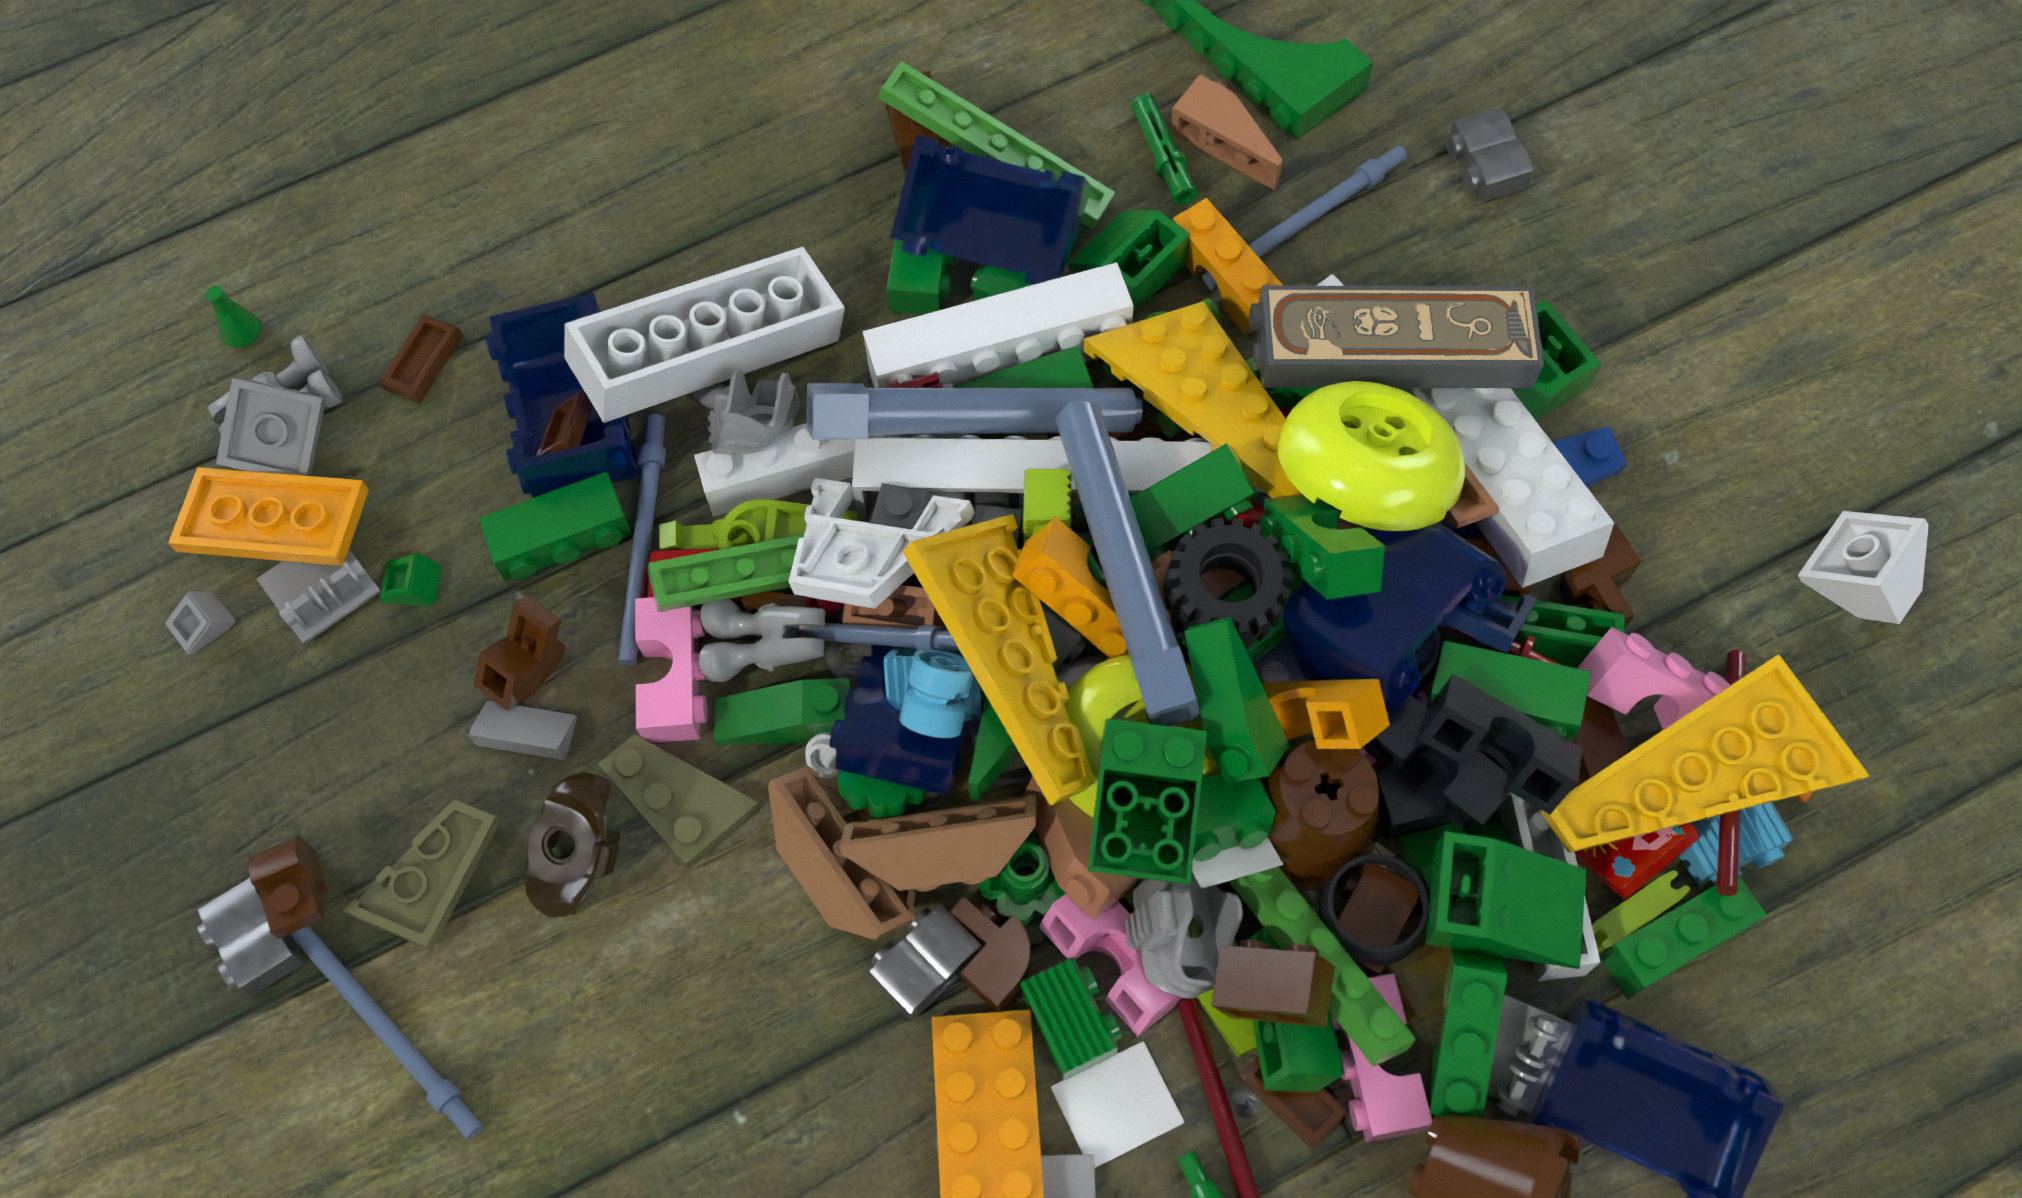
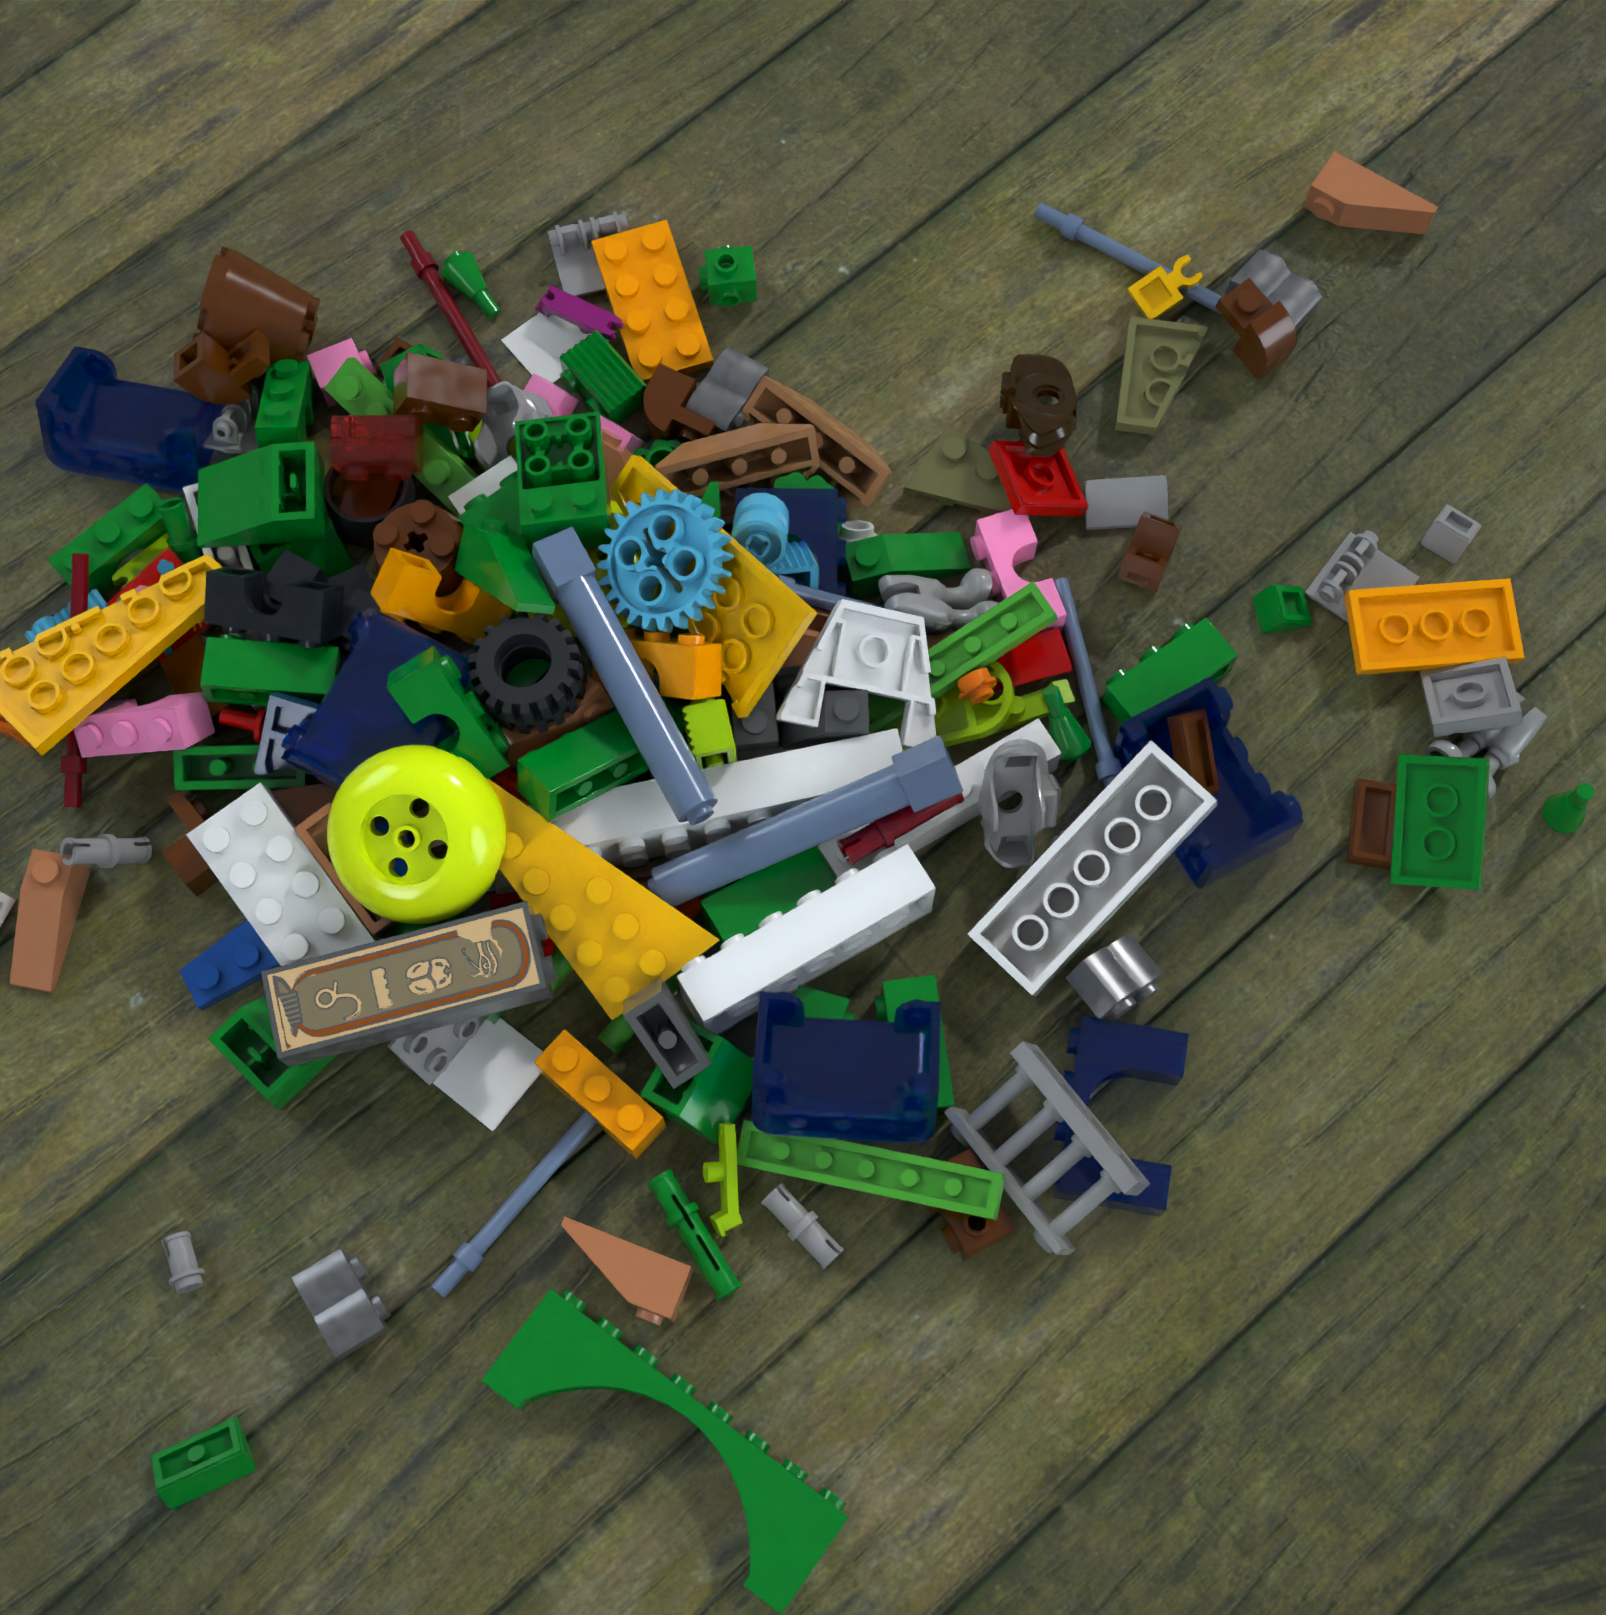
camera: 165 degrees right, 5 degrees up
none -> nougat slope [9,849,90,994]
none -> light grey pin [60,834,152,868]
none -> green slope [150,1416,256,1509]
none -> green pin [158,497,203,564]
none -> light grey pin [161,1231,206,1294]
none -> reddish brown brick [173,329,270,405]
none -> clear red brick [330,415,424,480]
none -> magenta piece [535,286,624,341]
none -> medium azure gear [597,489,734,633]
none -> dark grey slope [623,977,712,1089]
none -> green brick [698,245,757,307]
none -> lime piece [703,1122,743,1237]
none -> light grey pin [761,1183,844,1269]
none -> light grey fence [944,1041,1150,1255]
none -> orange plate [956,668,997,705]
none -> red tile [988,440,1089,517]
none -> green cone [1042,685,1091,762]
none -> clear blue arch [1050,1016,1189,1217]
none -> flat silver brick [1066,934,1164,1019]
none -> yellow plate [1127,255,1203,319]
none -> nougat slope [1304,151,1438,234]
none -> green plate [1390,754,1490,890]

